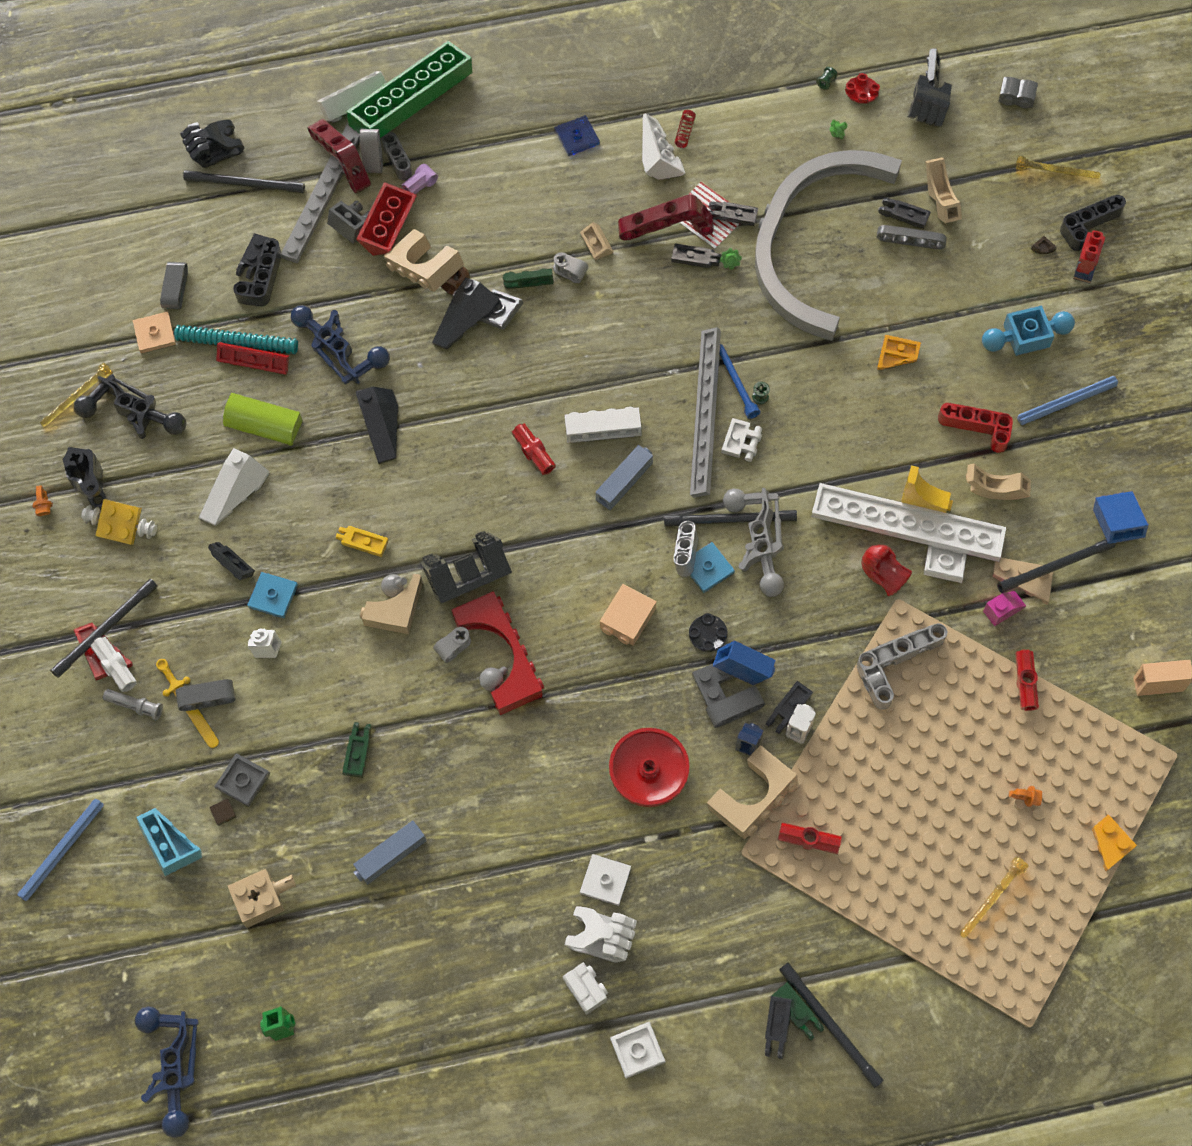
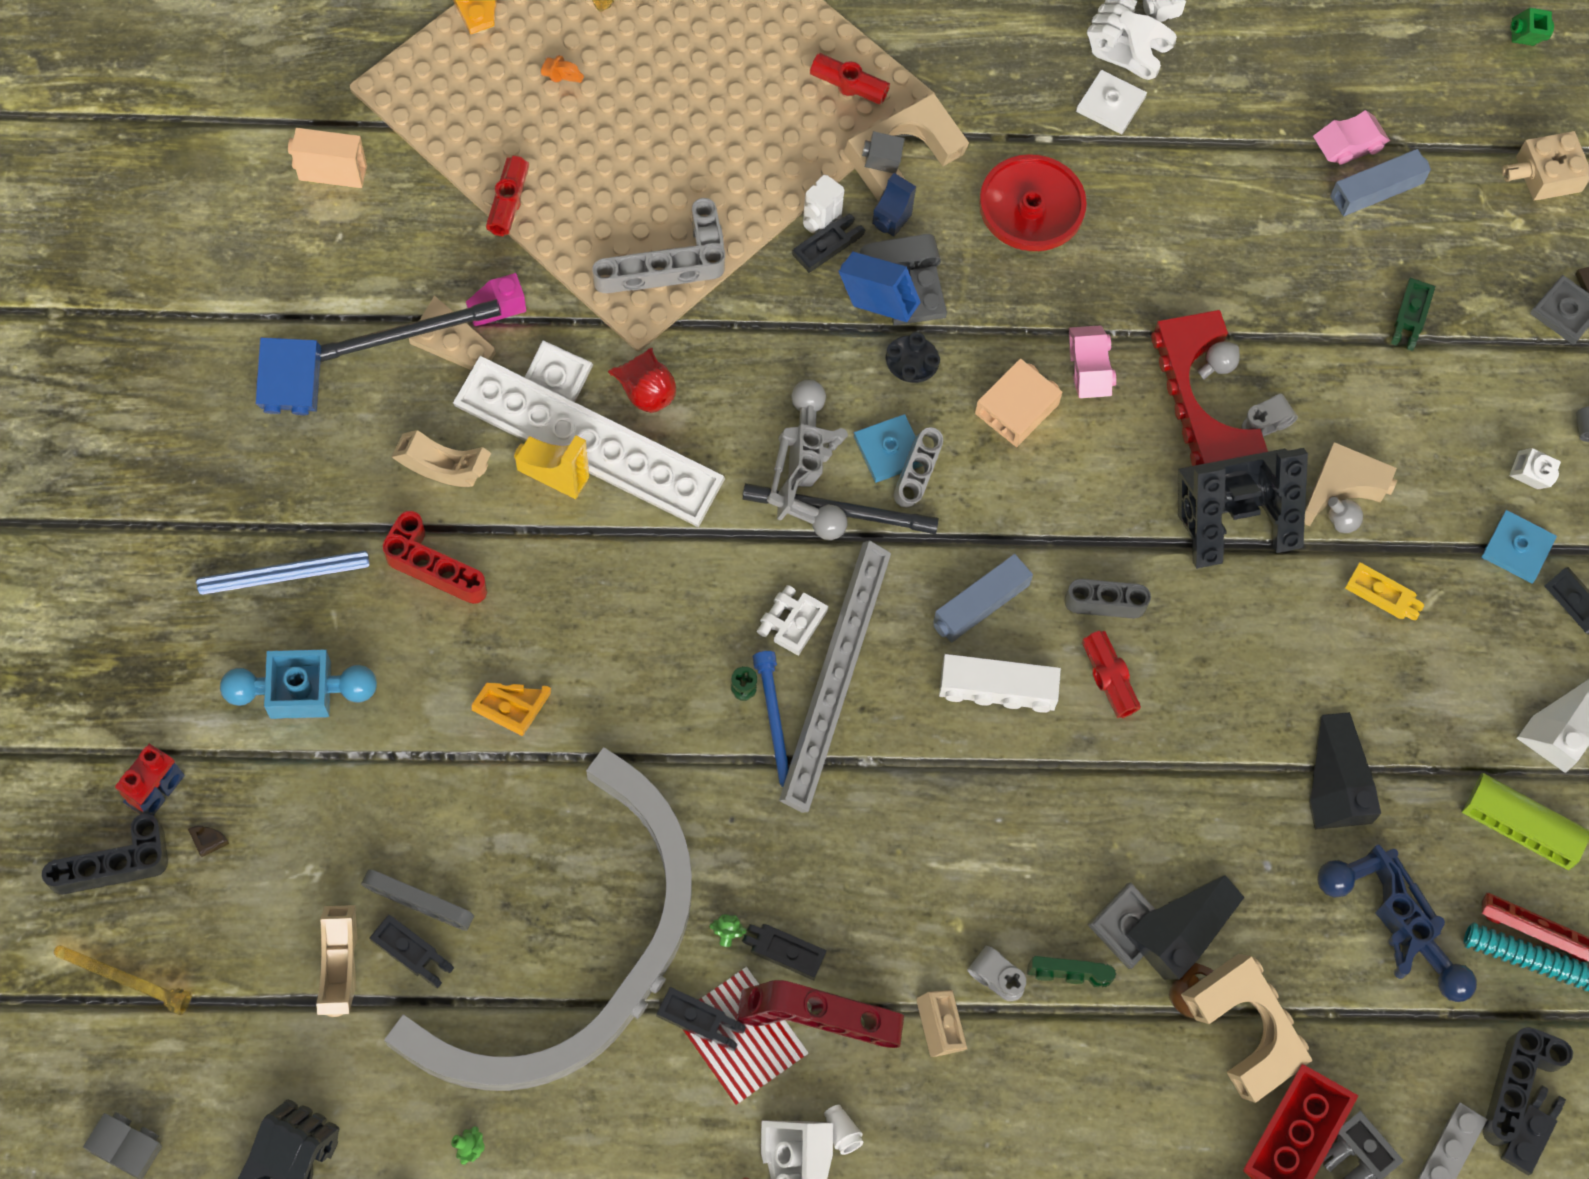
camera: 175 degrees left, 0 degrees up
none -> white cone [824,1105,863,1155]
none -> dark grey brick [862,131,905,174]
none -> dark grey beam [1064,579,1151,619]
none -> bright pink brick [1069,326,1116,398]
none -> bright pink brick [1313,110,1390,165]

